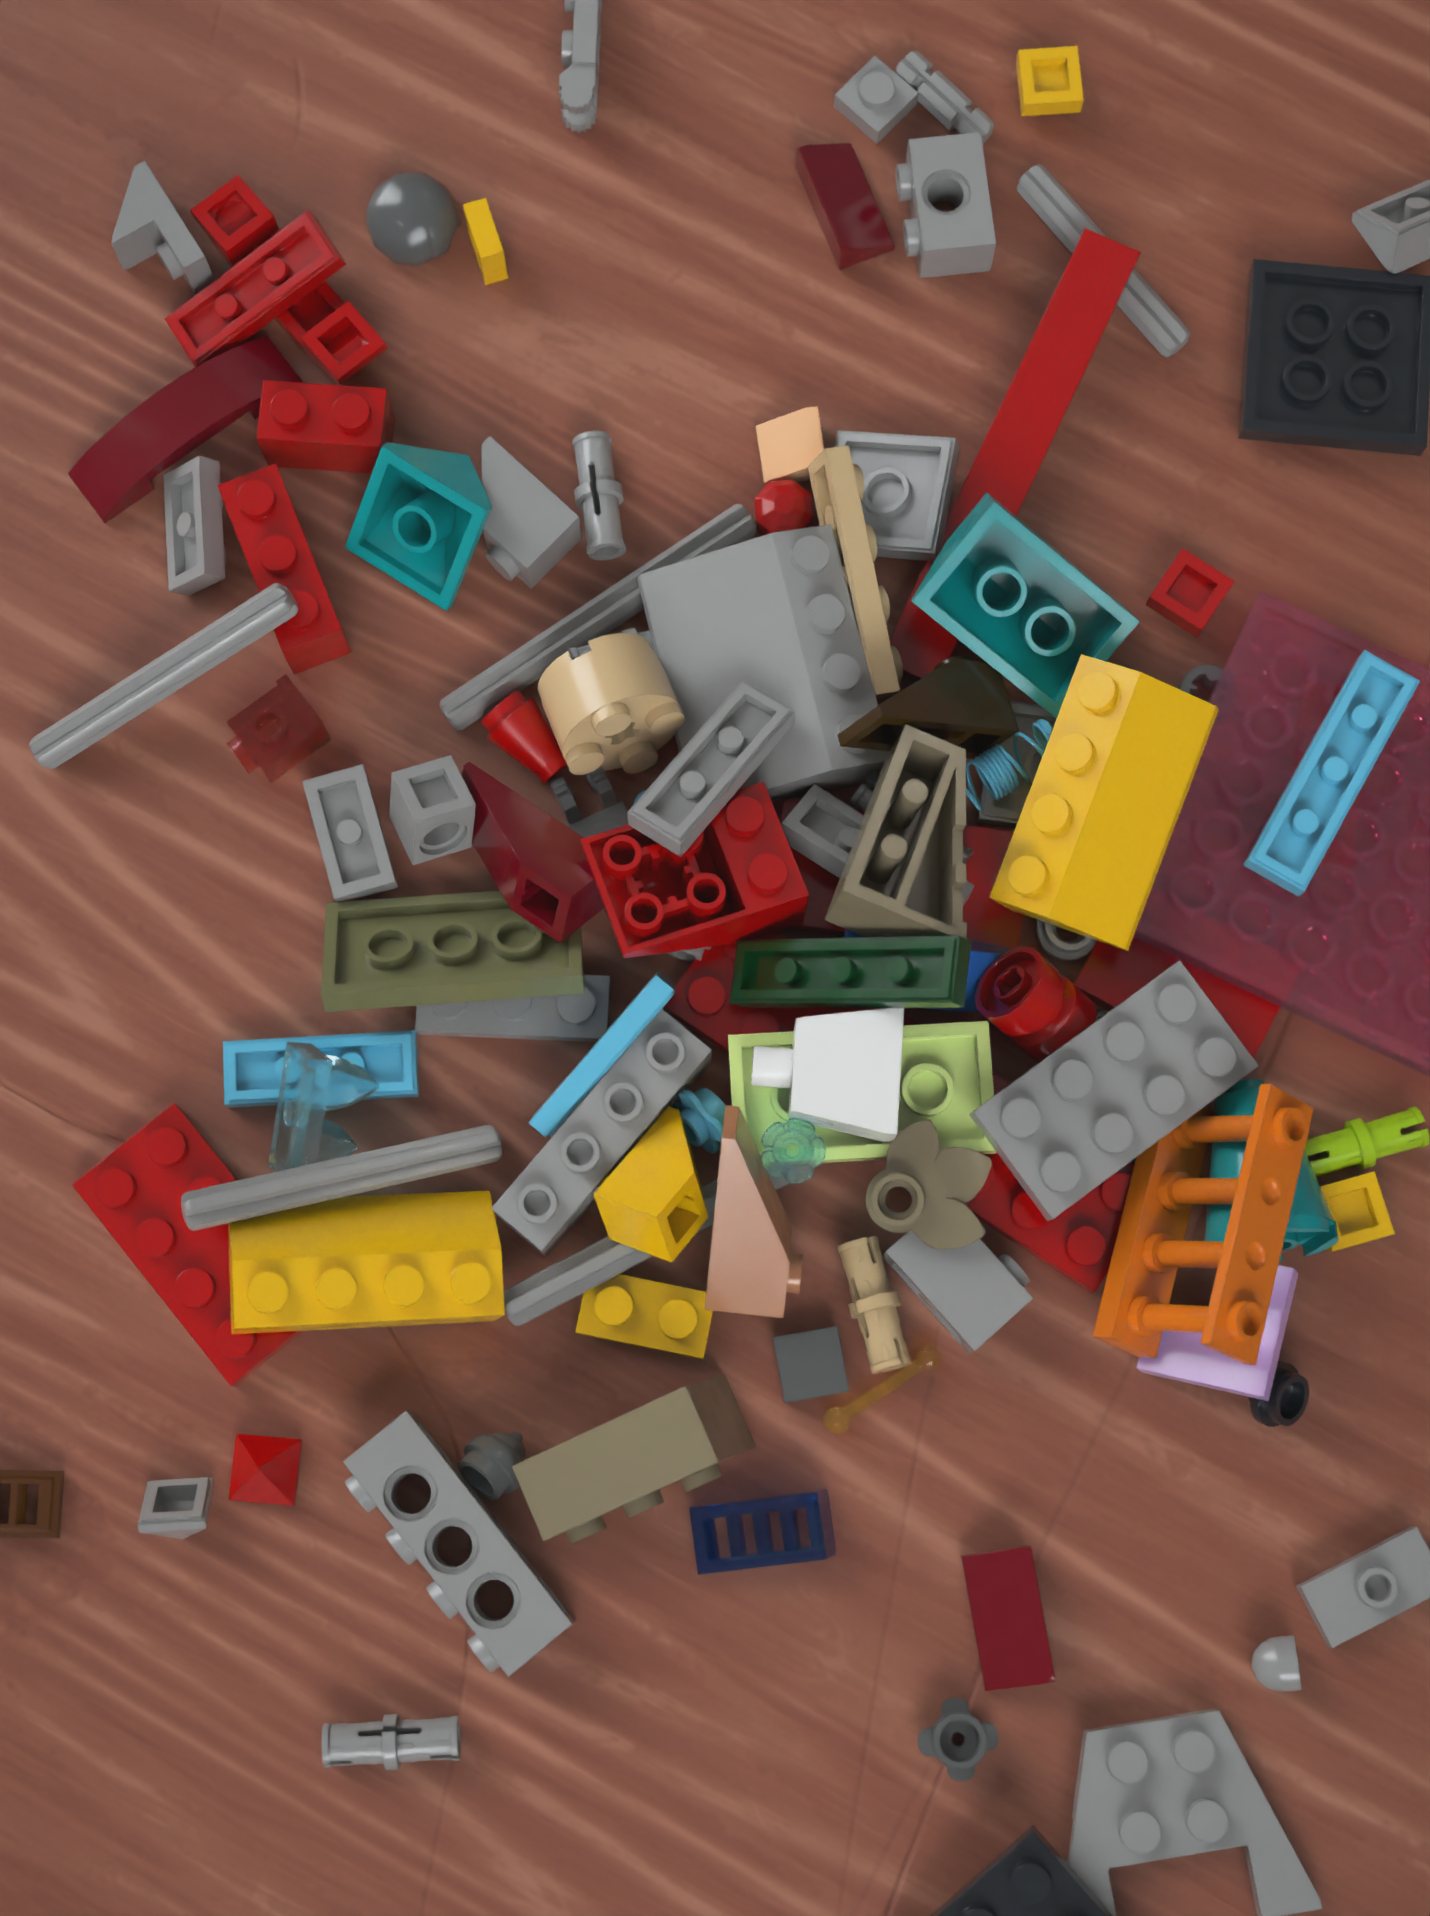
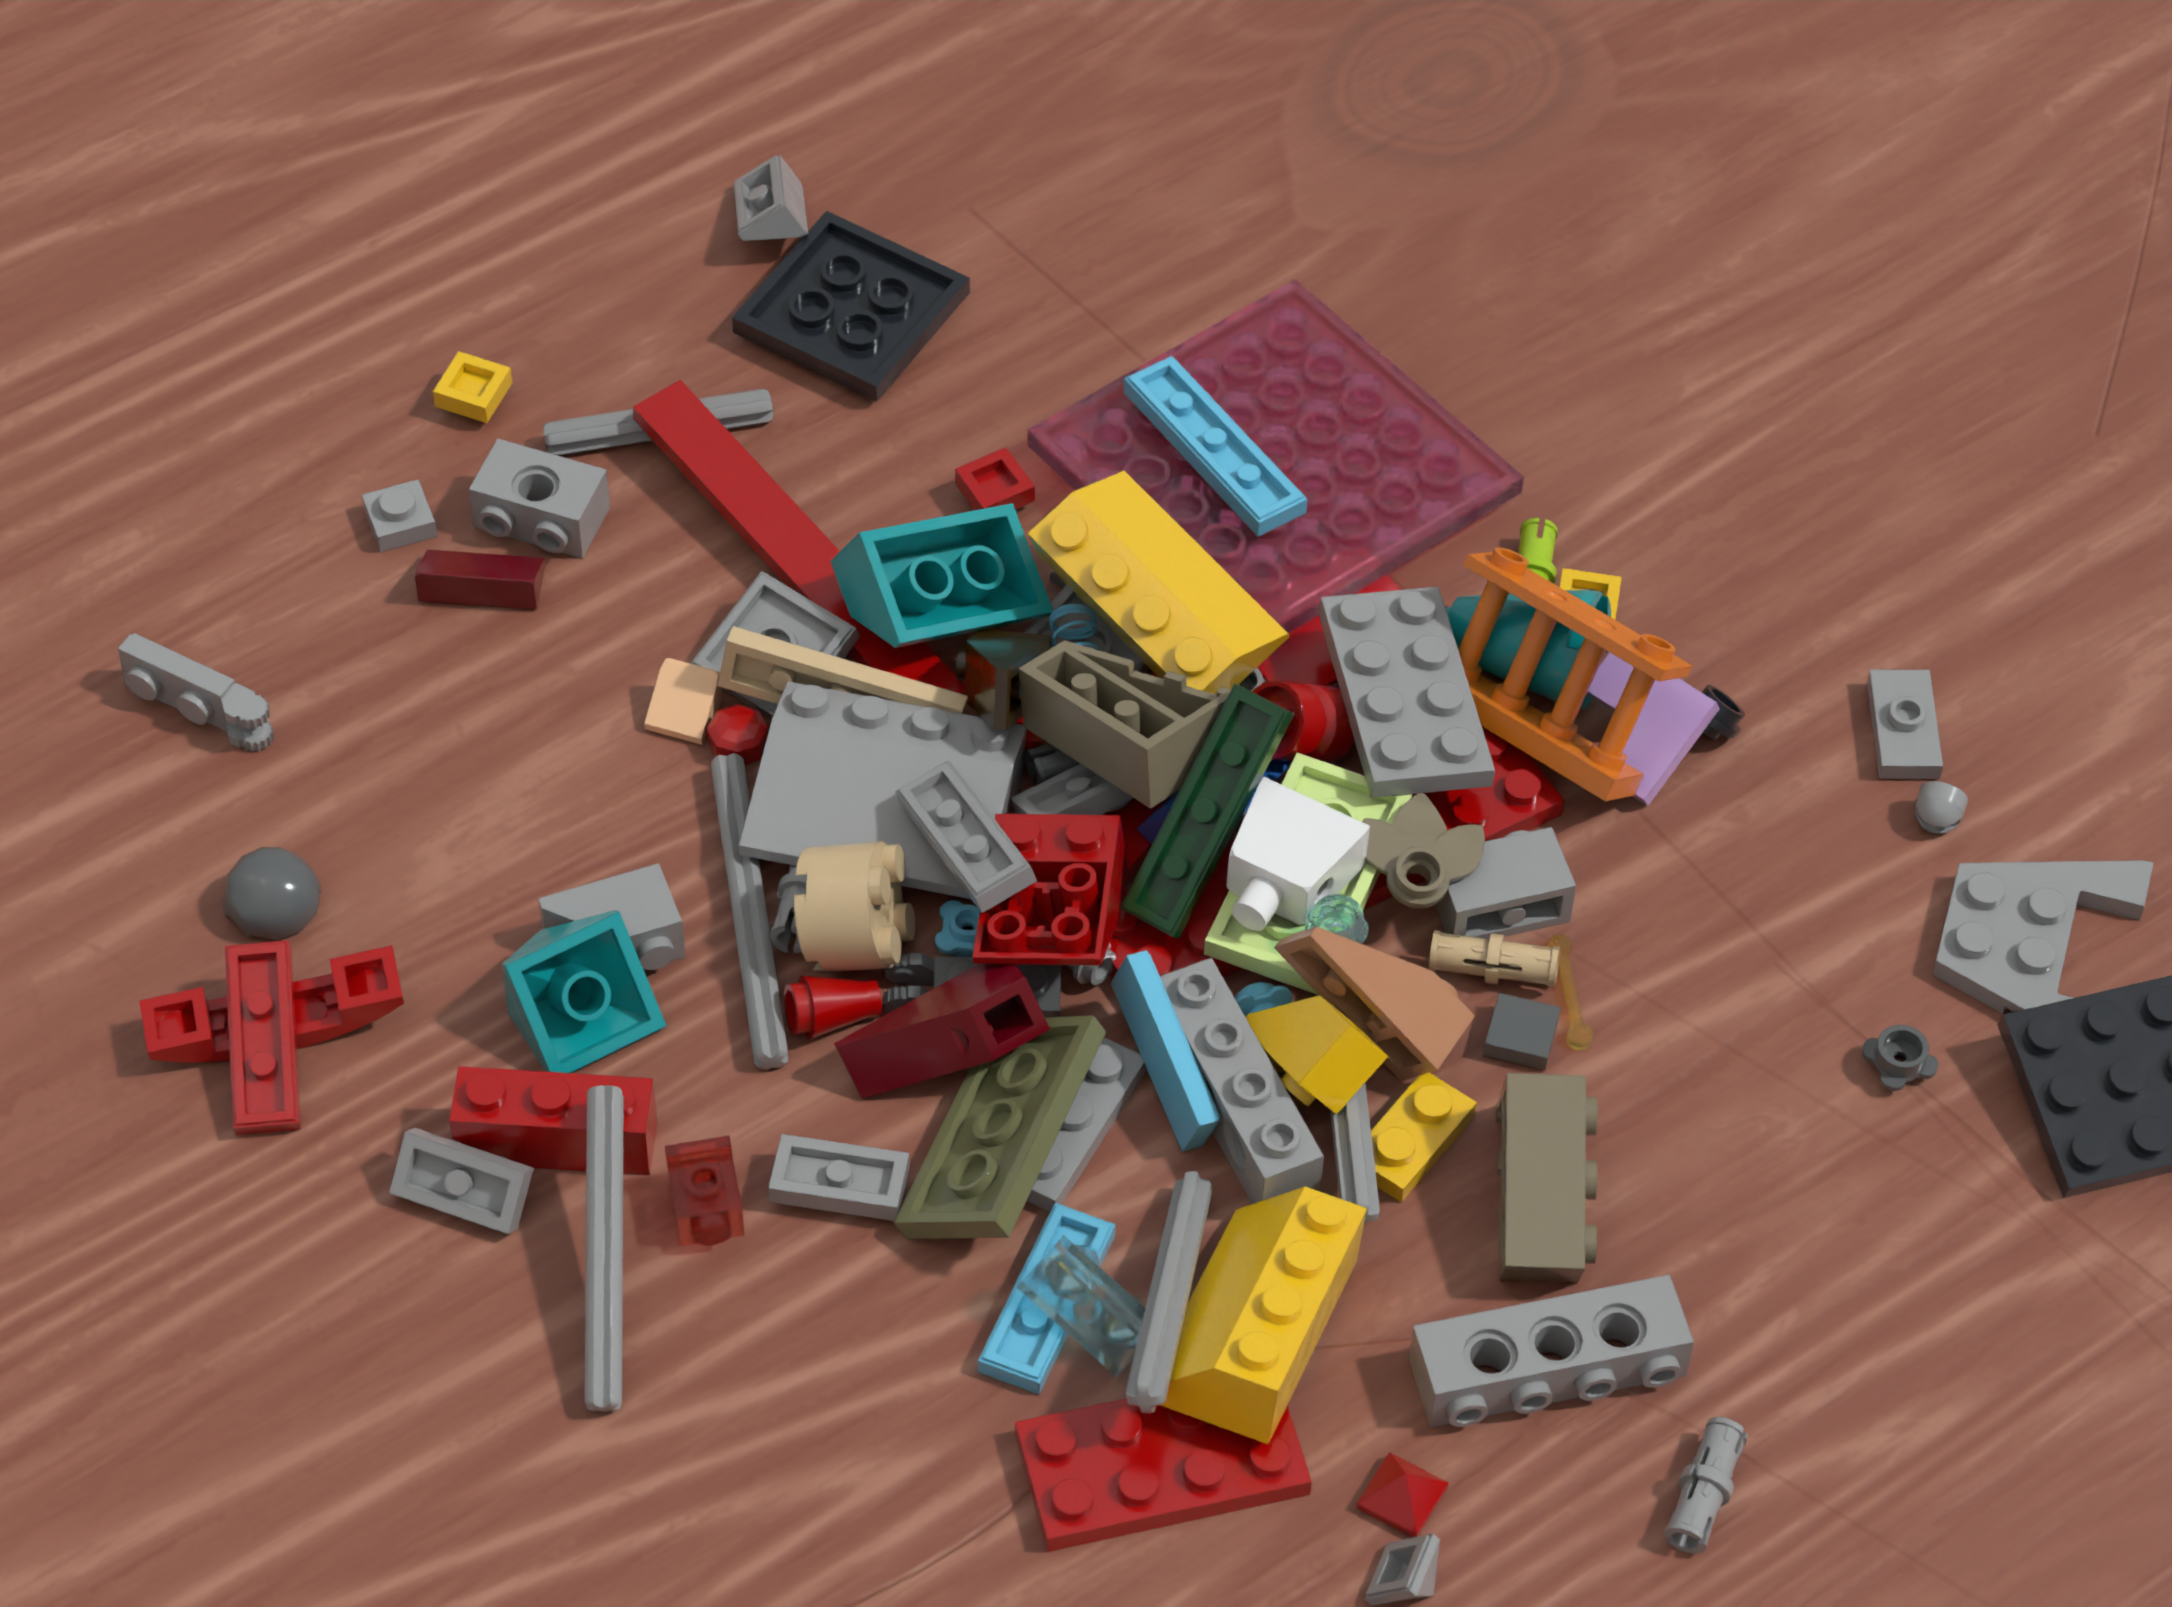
camera: 65 degrees left, 25 degrees down
dark red slope [68,336,303,523] -> none
light grey slope [111,161,215,295] -> none
red brick [256,380,395,474] -> none
light grey brick [389,755,476,865] -> none
dark grey plate [458,1432,525,1500] -> none
yellow tile [463,198,508,285] -> none
light grey pin [572,431,626,560] -> none
clear blue slope [689,1489,836,1575] -> none
light grey axle [896,51,995,145] -> none
dark red slope [961,1545,1056,1691] -> none

